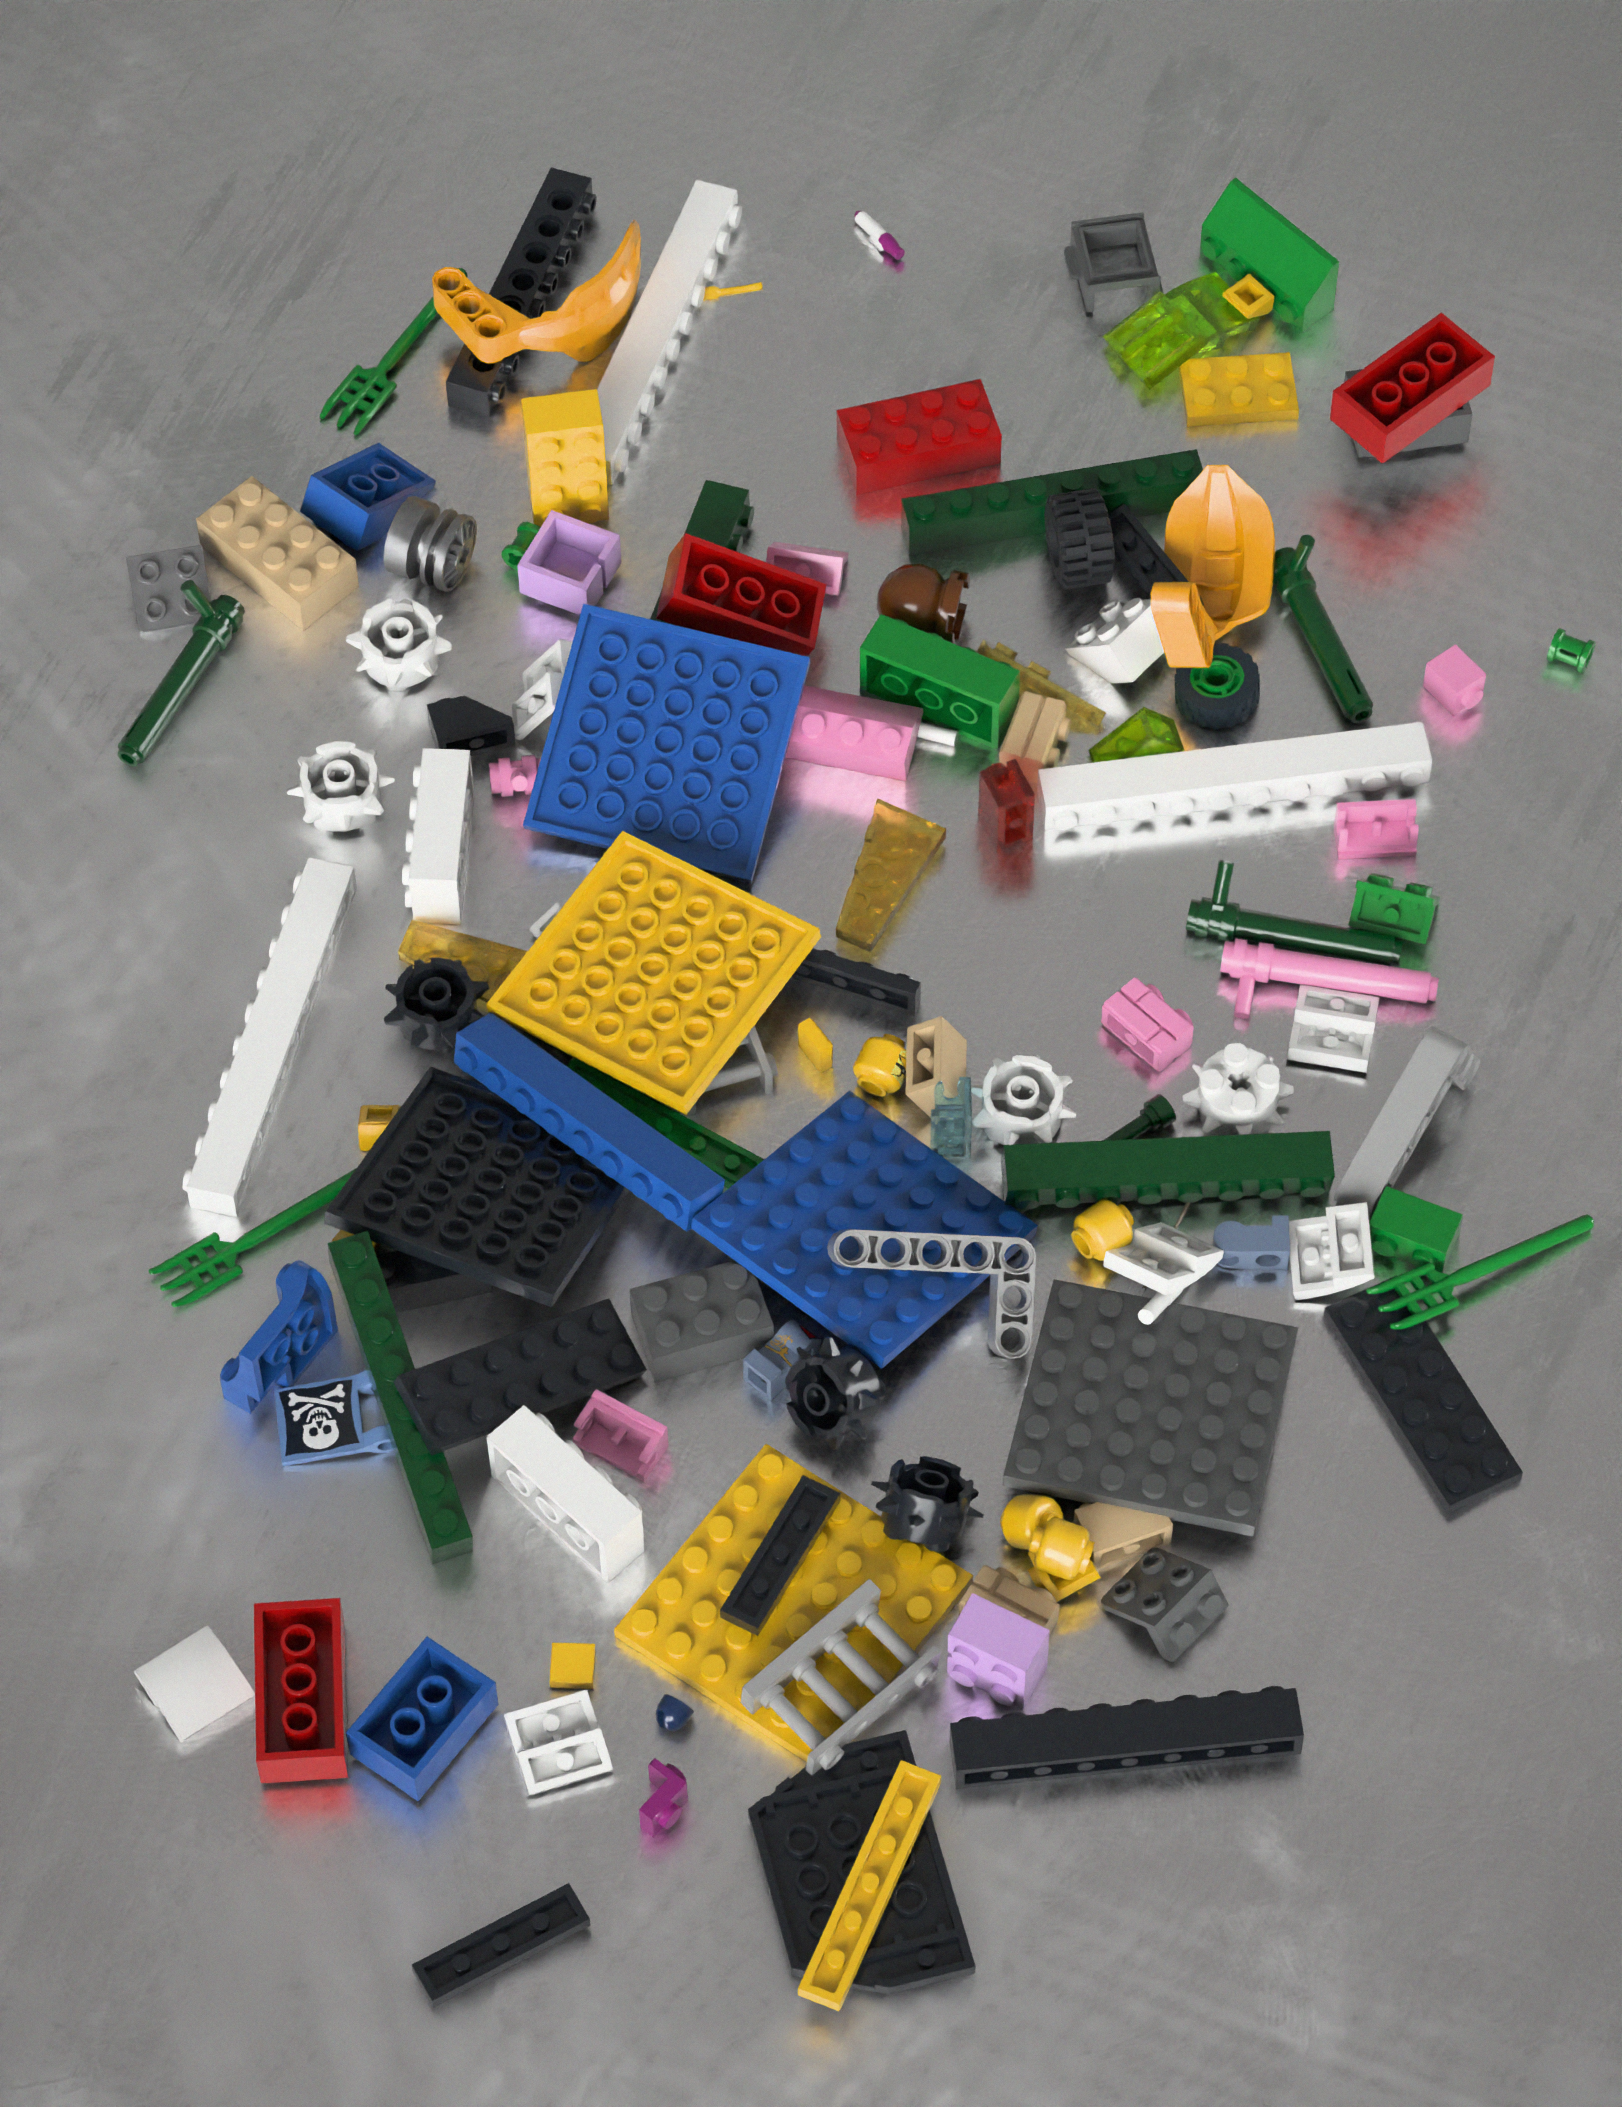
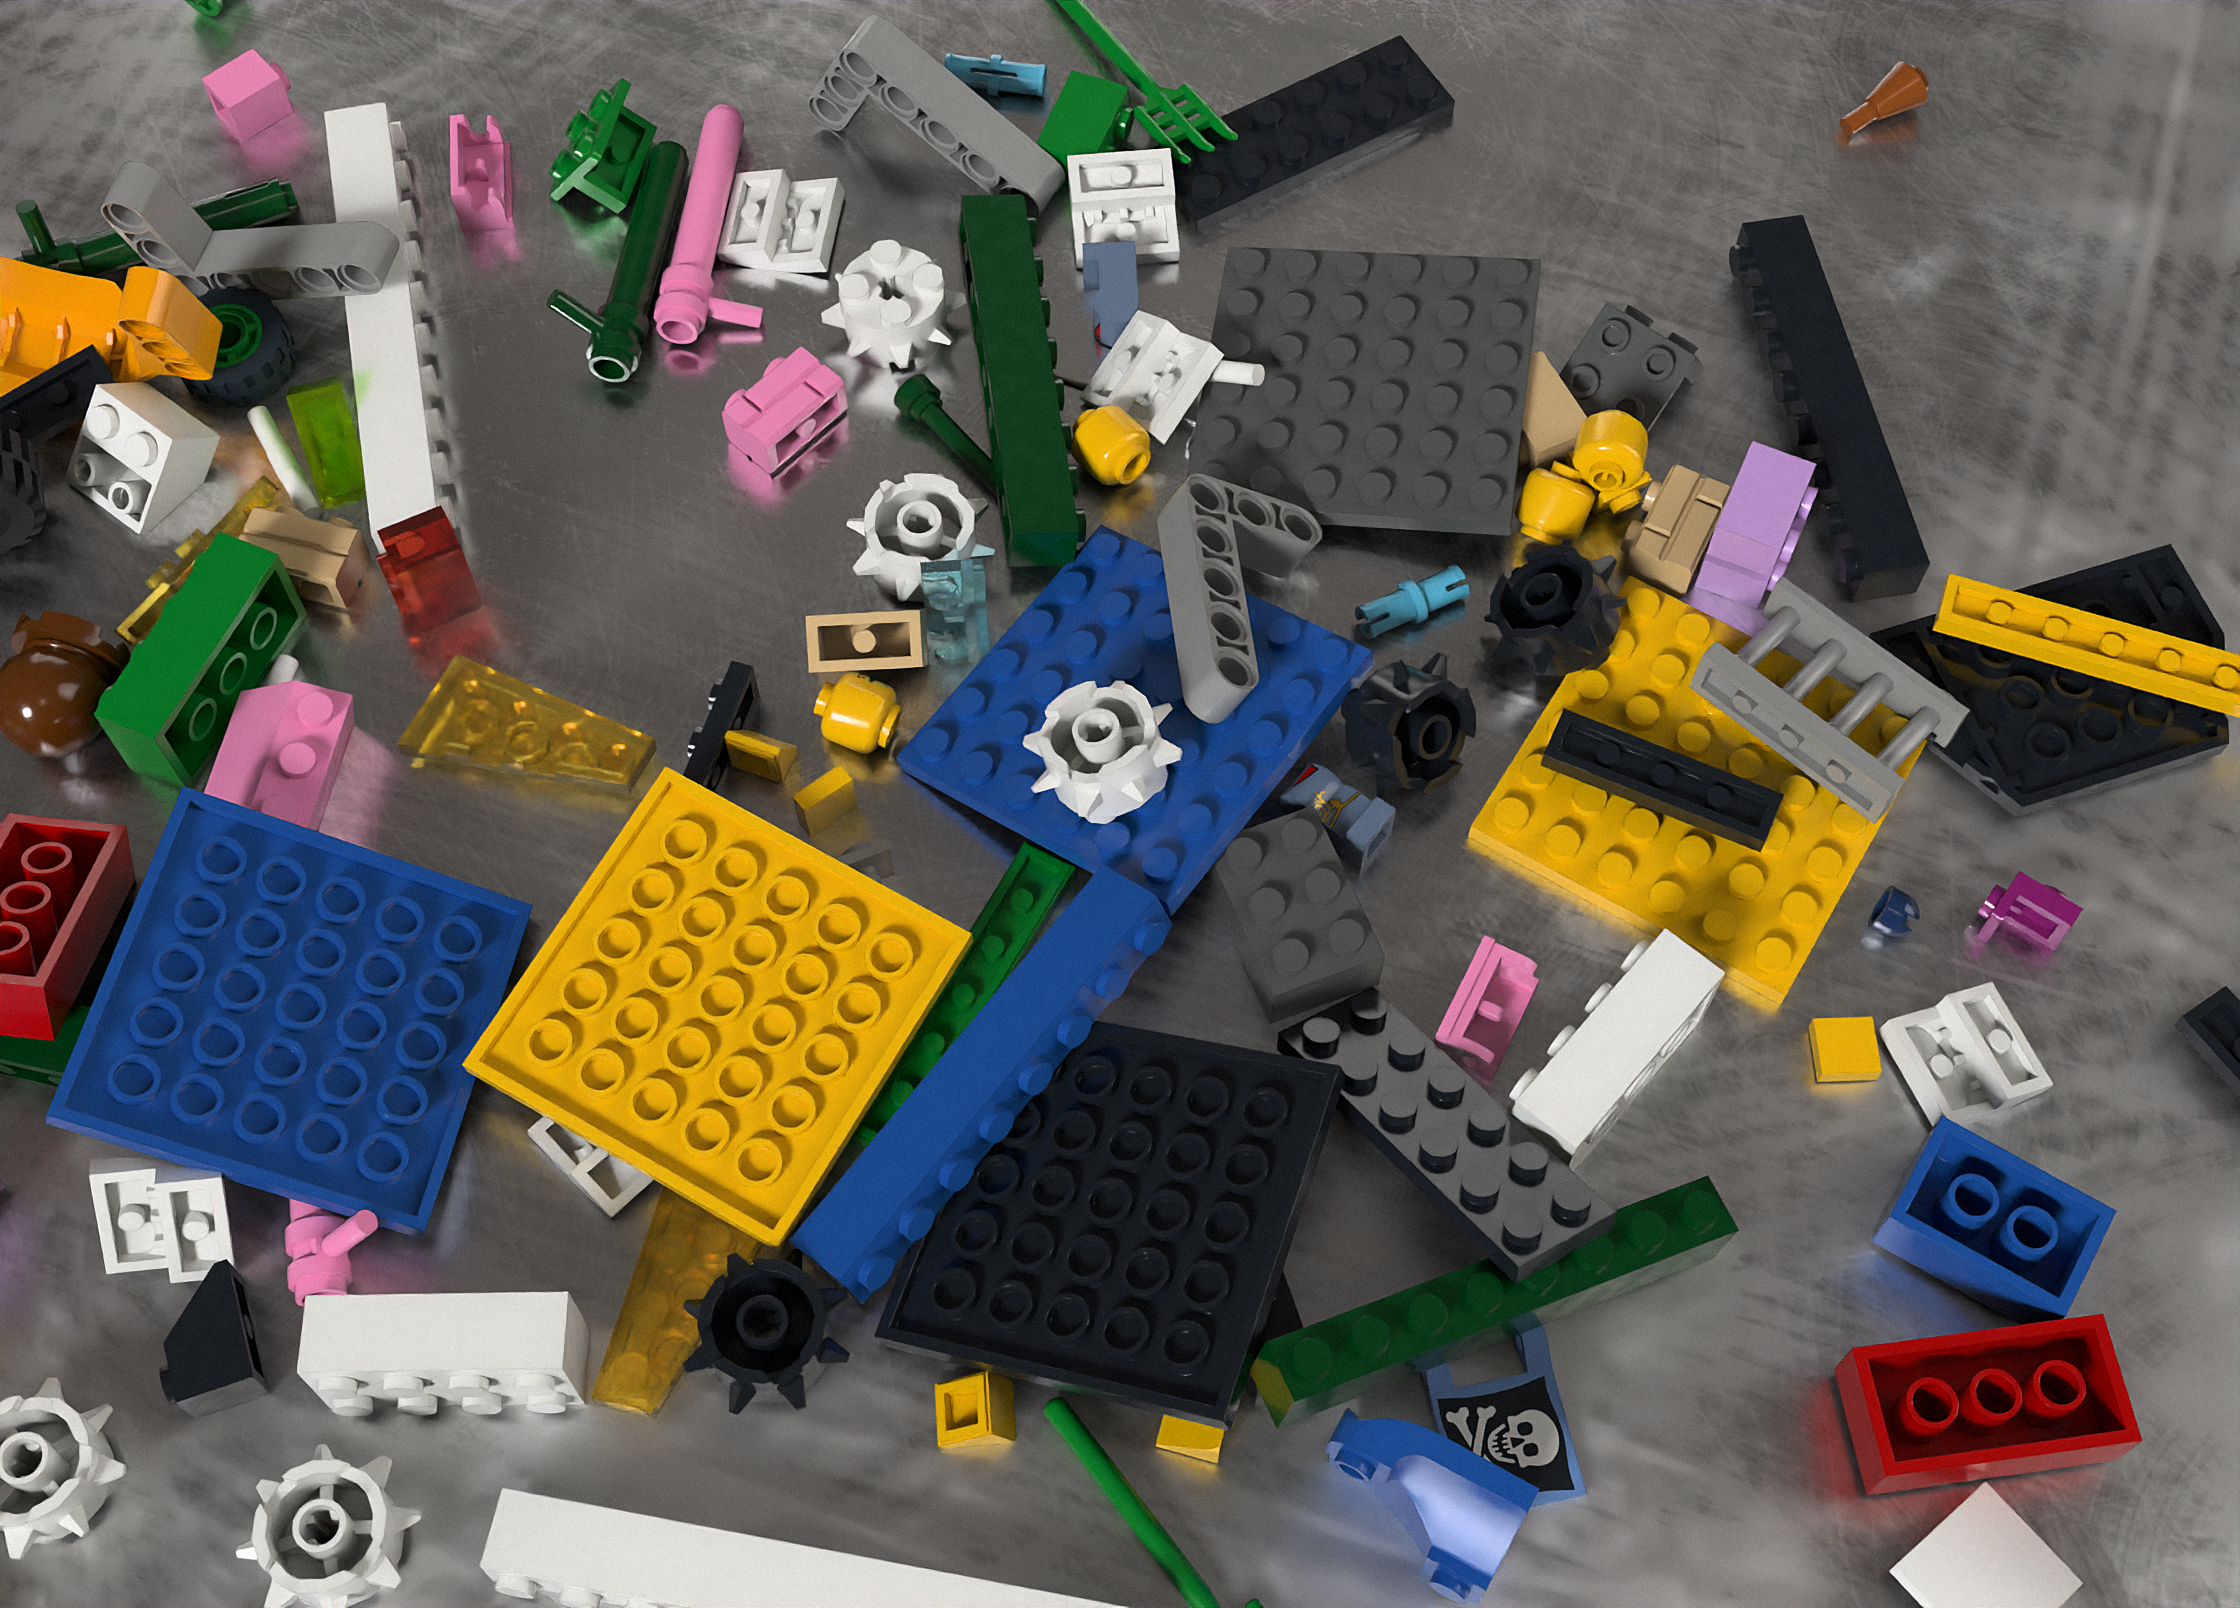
camera: 95 degrees left, 5 degrees up
none -> light grey beam [100,161,400,300]
none -> white piece [247,406,322,520]
none -> yellow slope [724,730,798,782]
none -> medium azure pin [944,53,1047,97]
none -> white brick [1023,680,1182,824]
none -> medium azure pin [1355,564,1470,640]
none -> dark orange cone [1840,61,1929,136]

